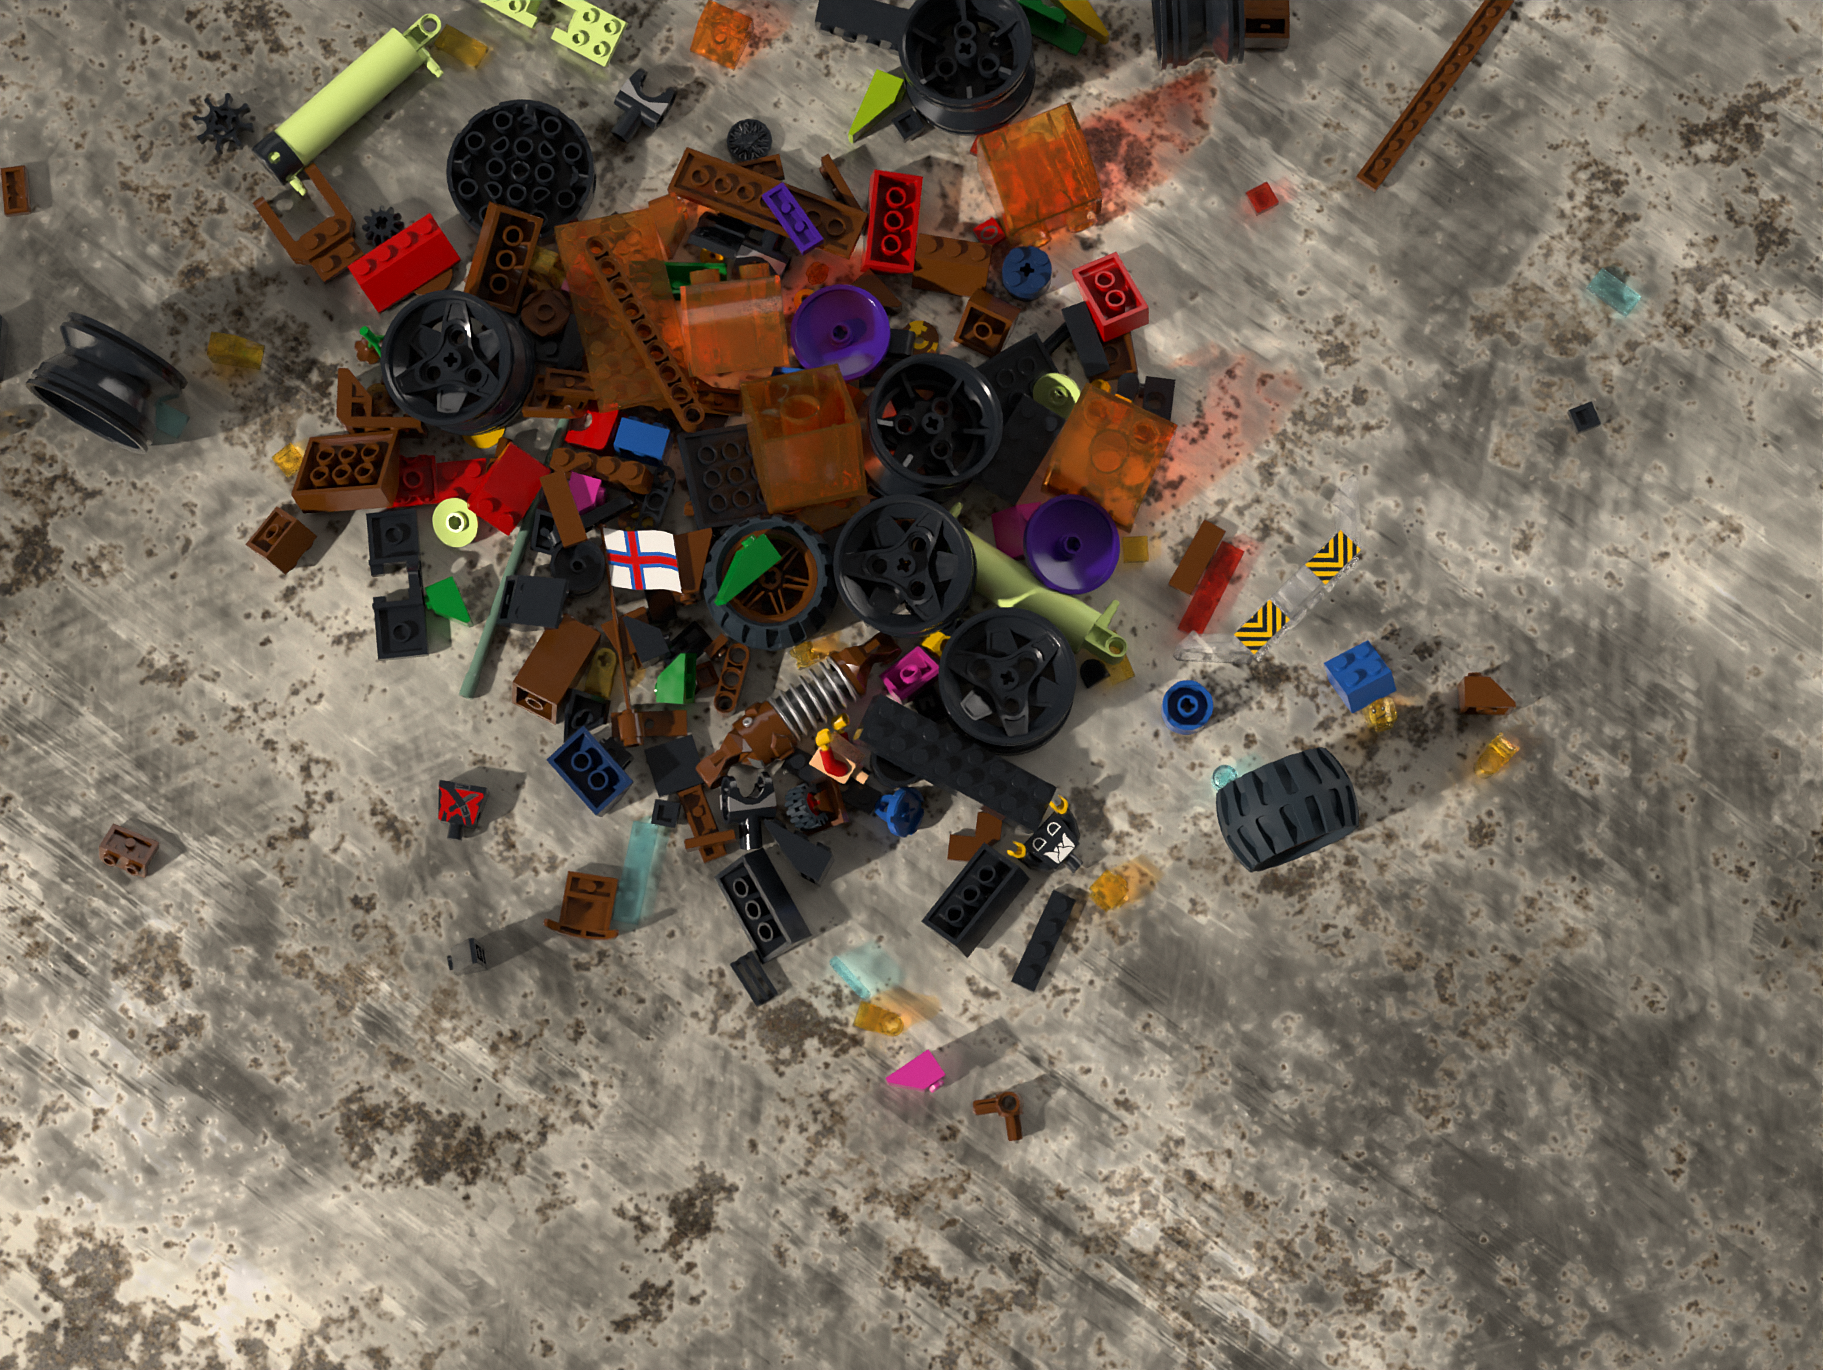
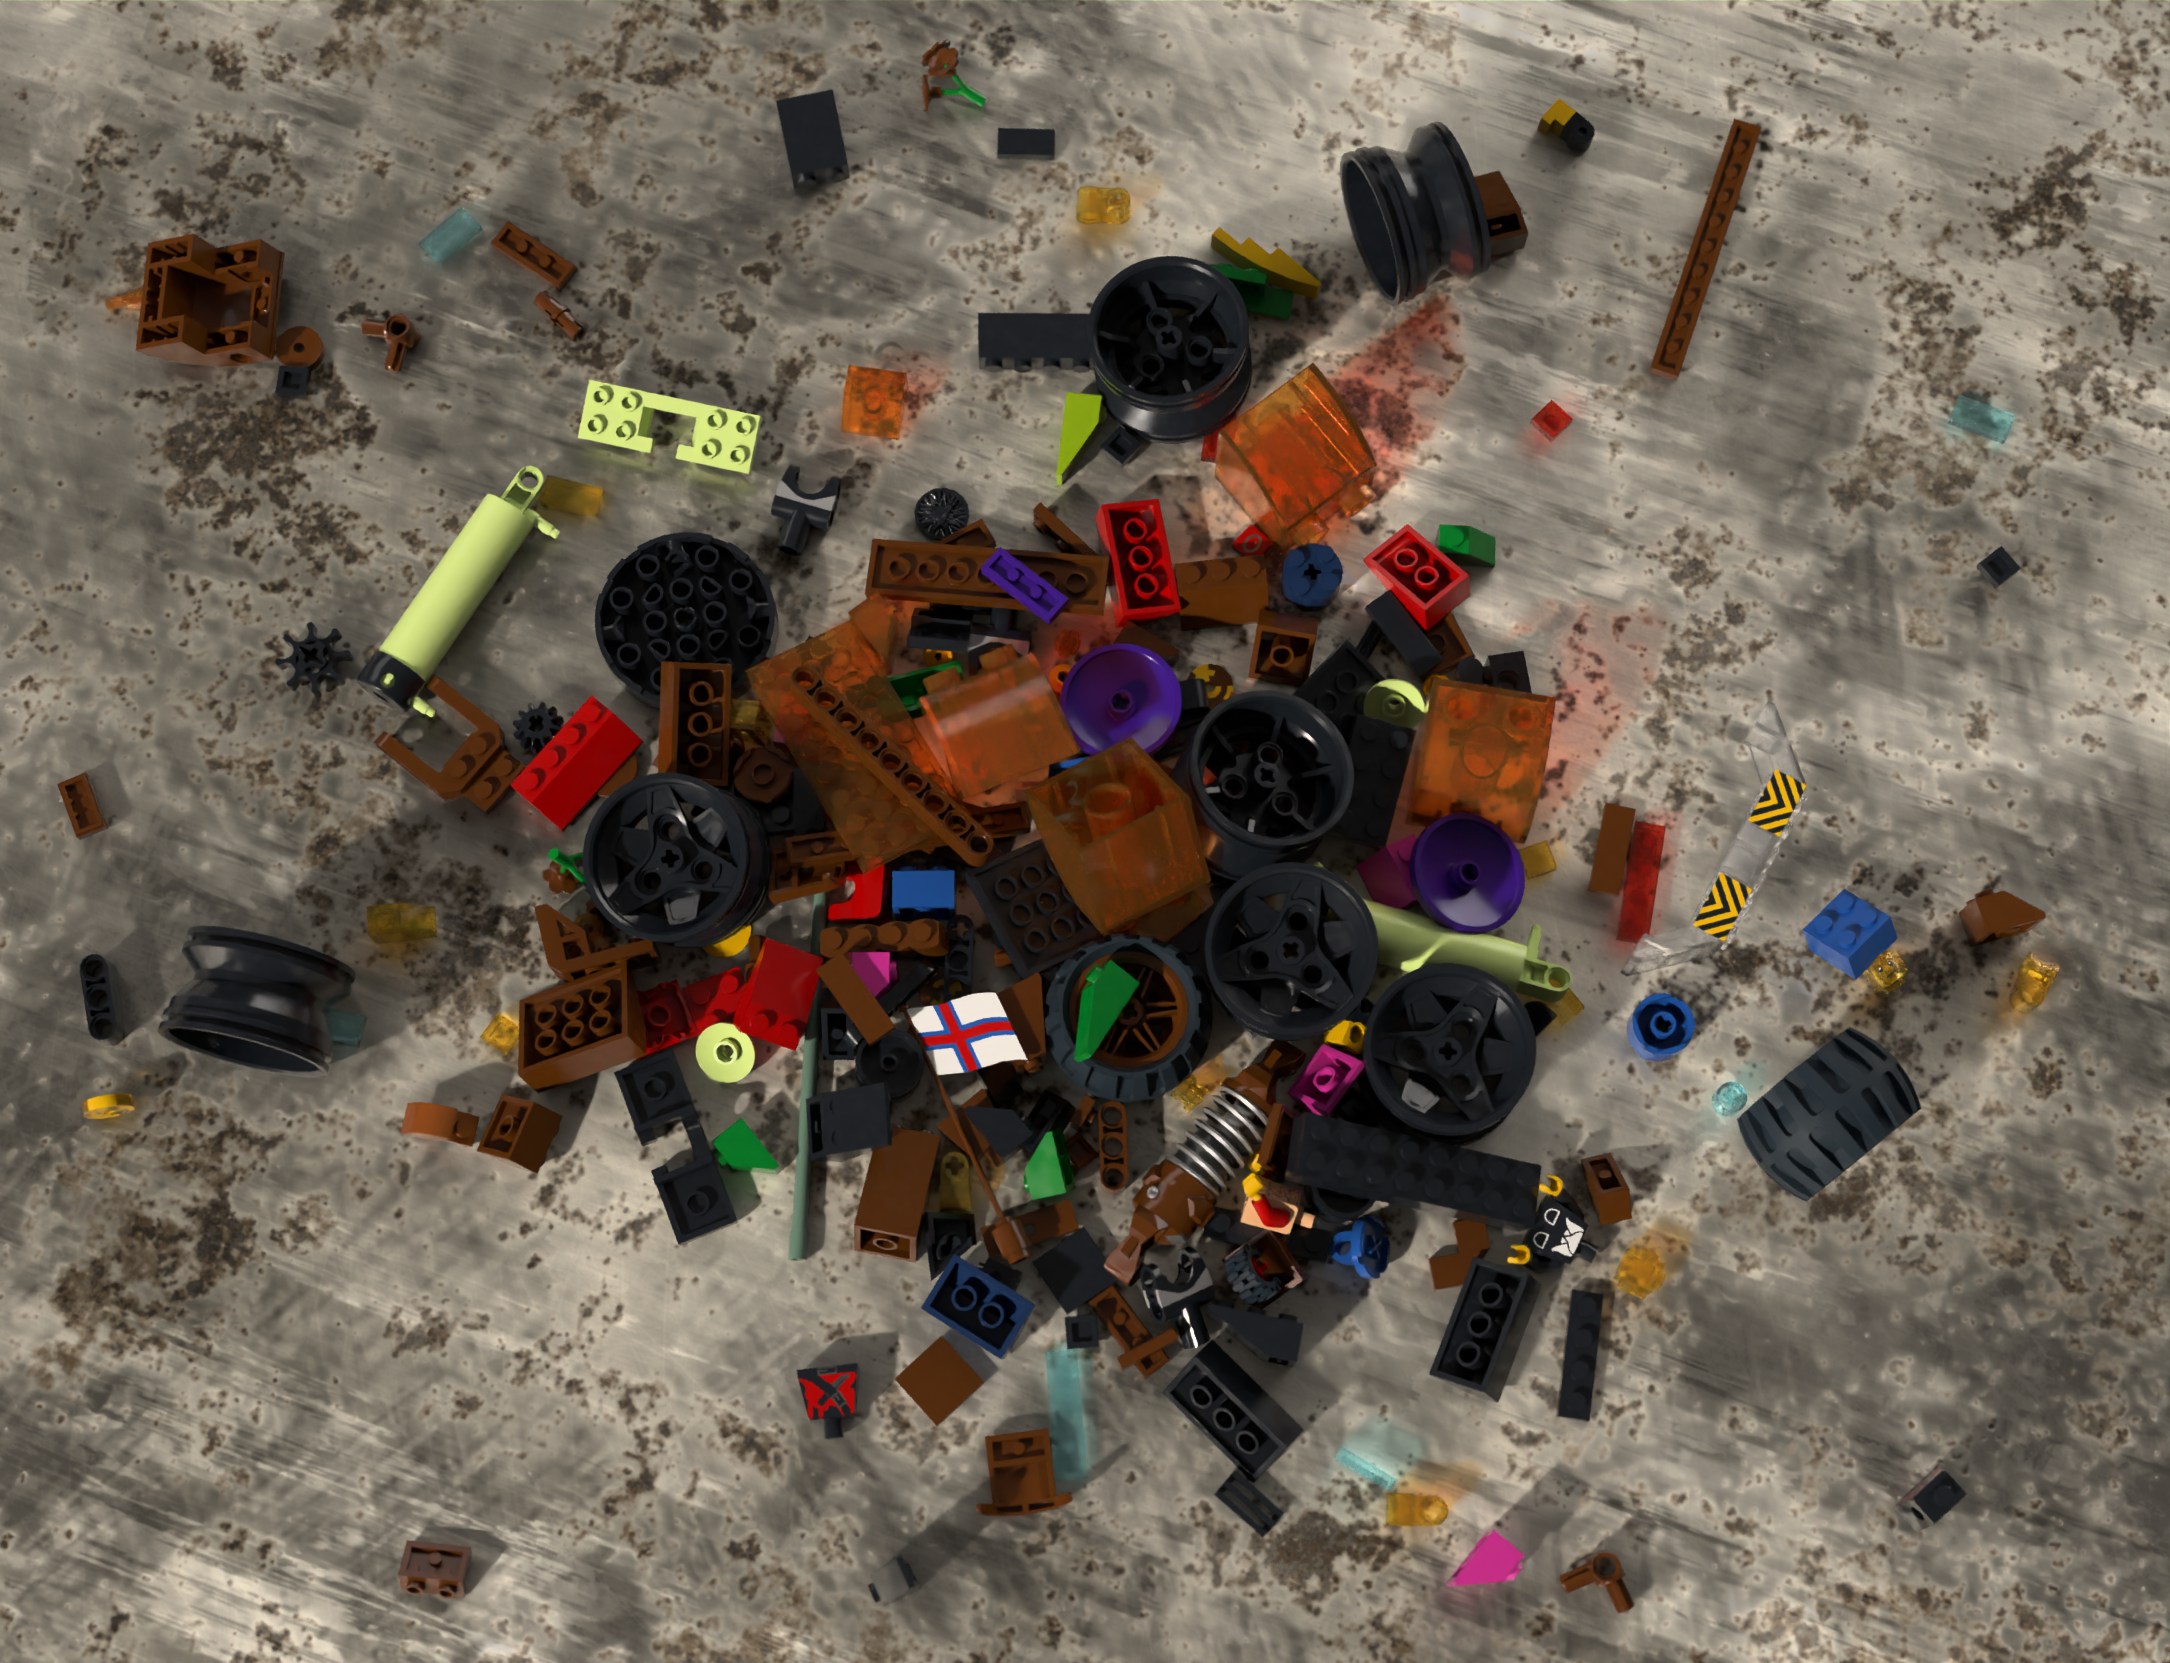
camera: 20 degrees left, 5 degrees down
none -> dark orange brick [401,1102,479,1147]
none -> reddish brown tile [895,1335,984,1427]
none -> reddish brown tile [1257,1102,1298,1179]
none -> green slope [1436,524,1495,568]
none -> reddish brown slope [1581,1153,1632,1225]
none -> black torso [1893,1467,1966,1532]

